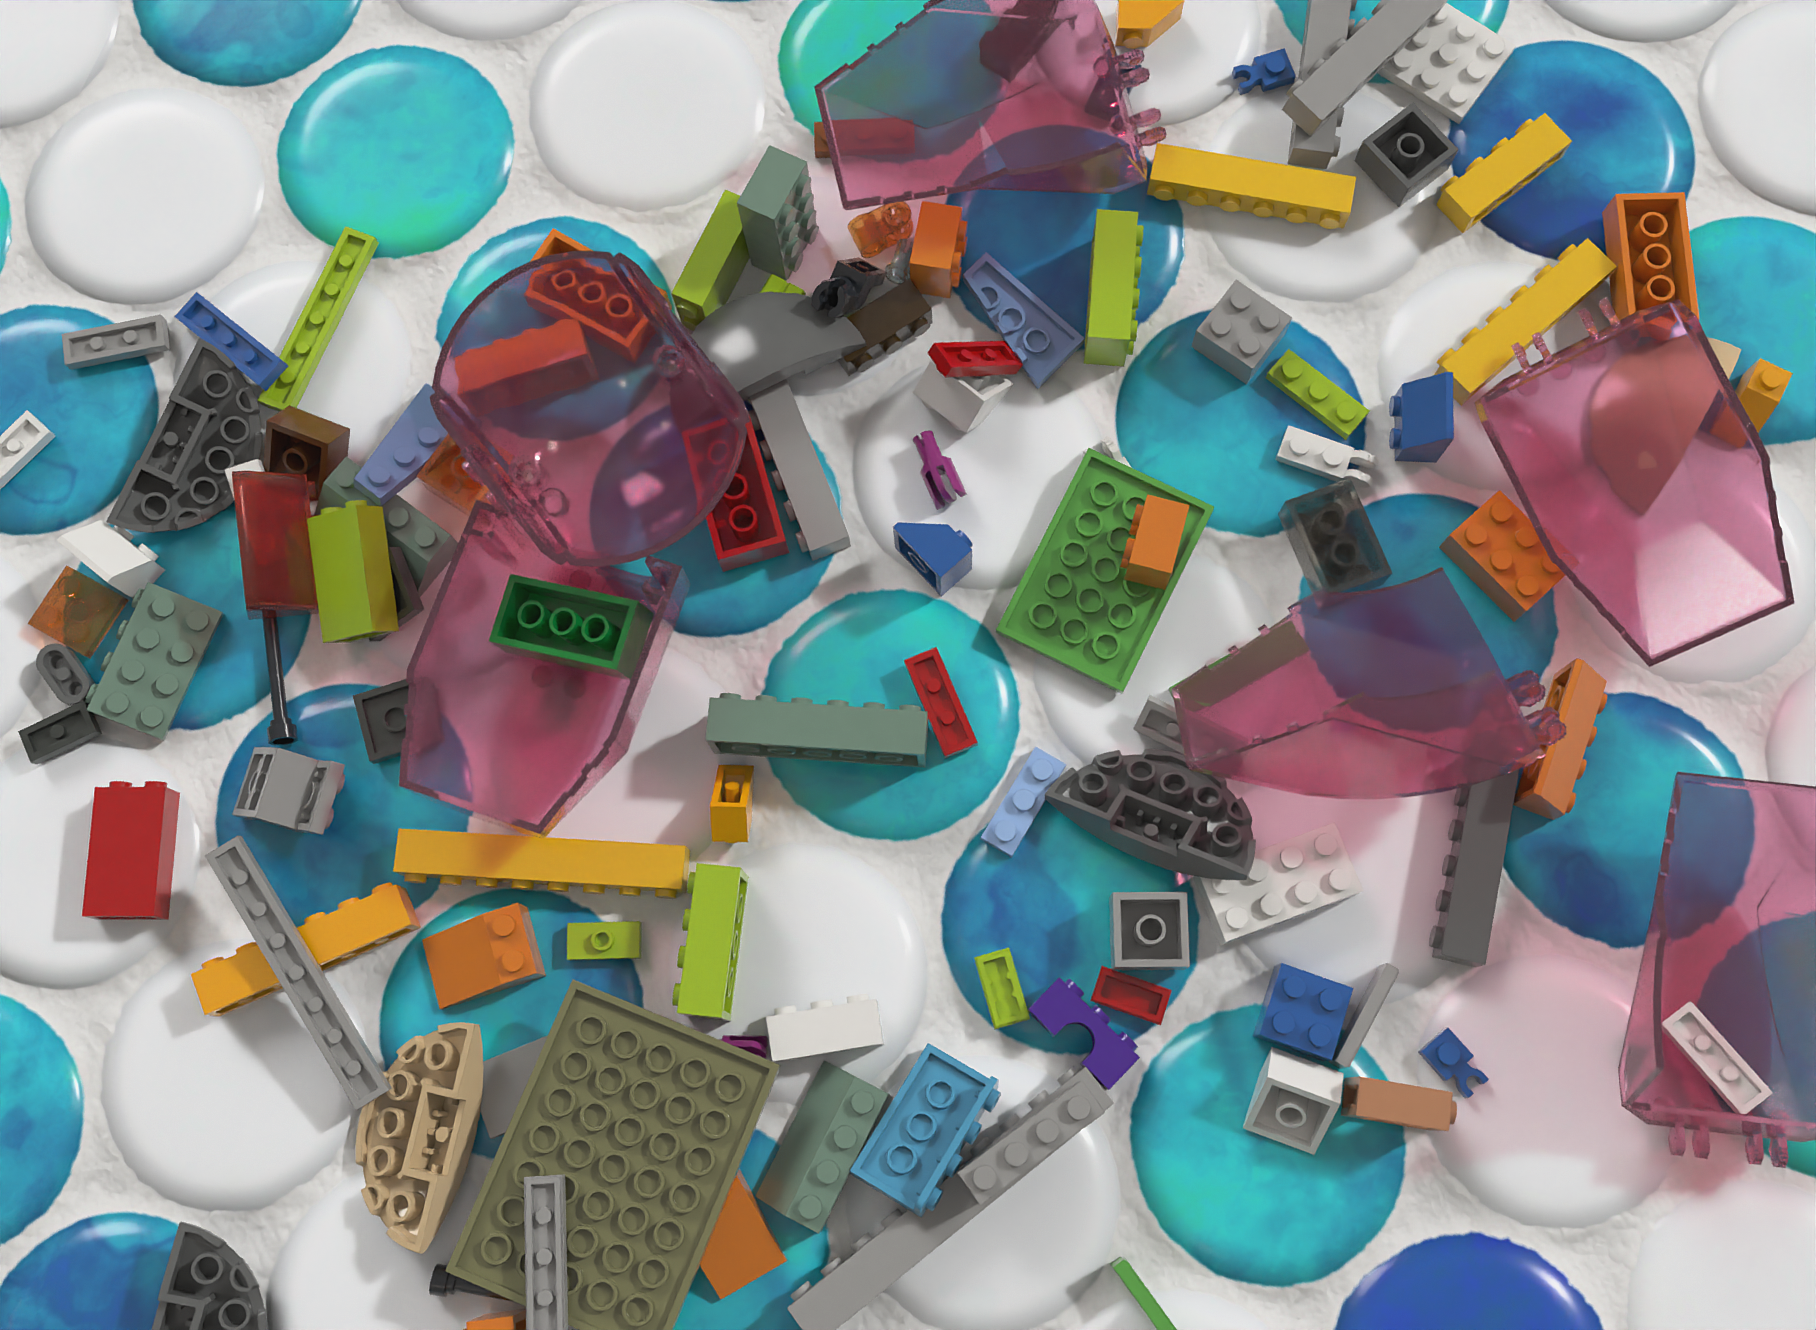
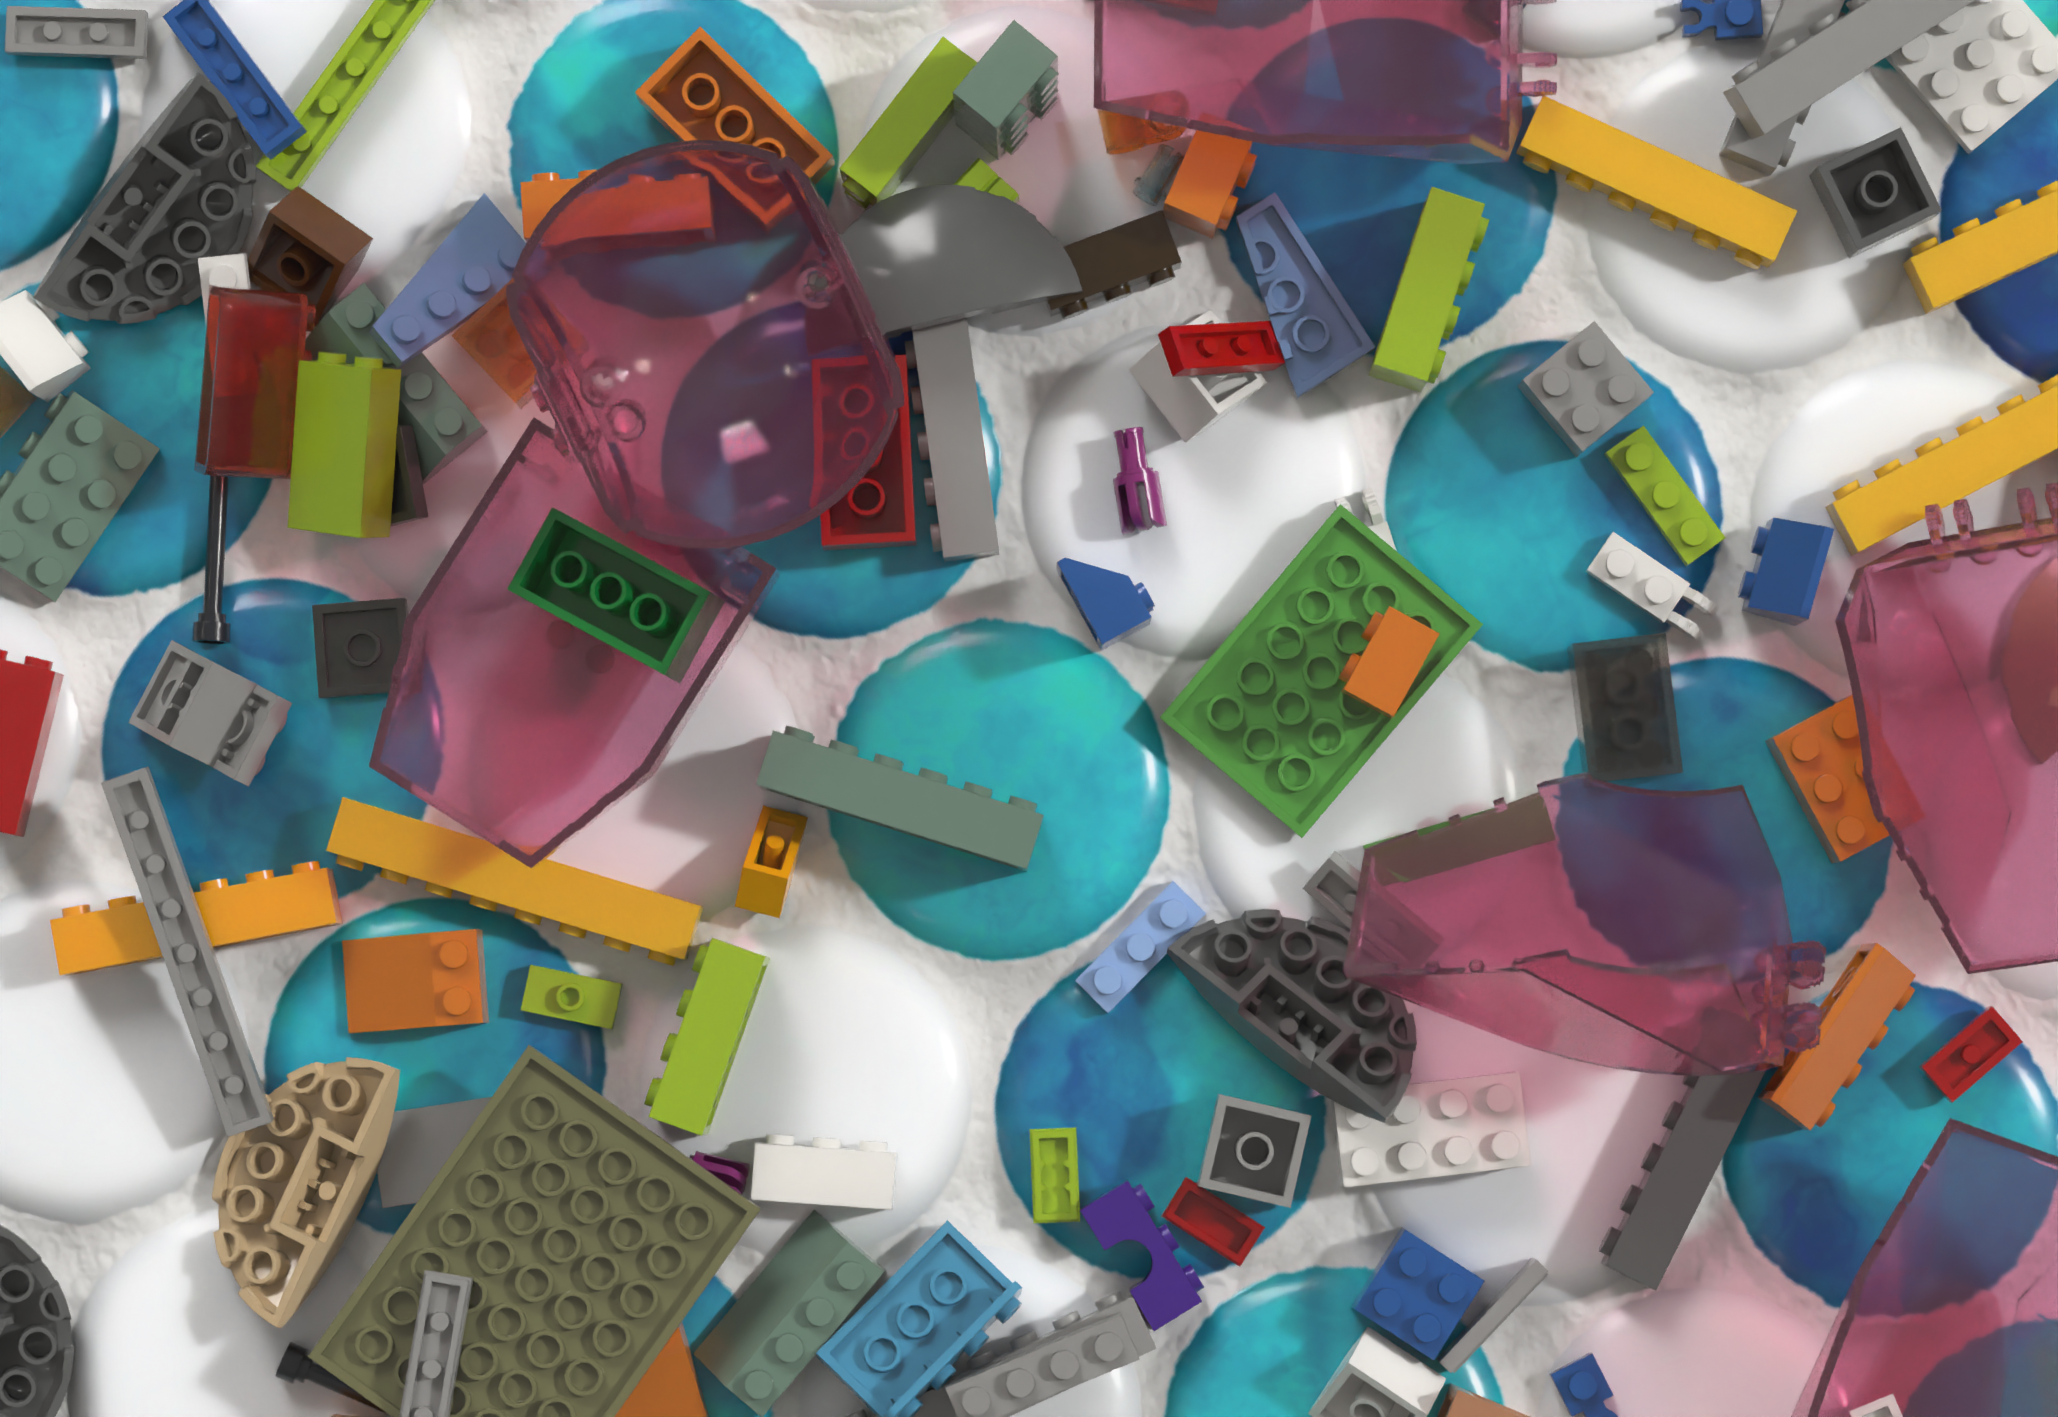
camera: 10 degrees right, 10 degrees up
black plate [811,257,887,318] -> none
red plate [904,647,978,759] -> none
none -> red plate [1919,1006,2023,1103]

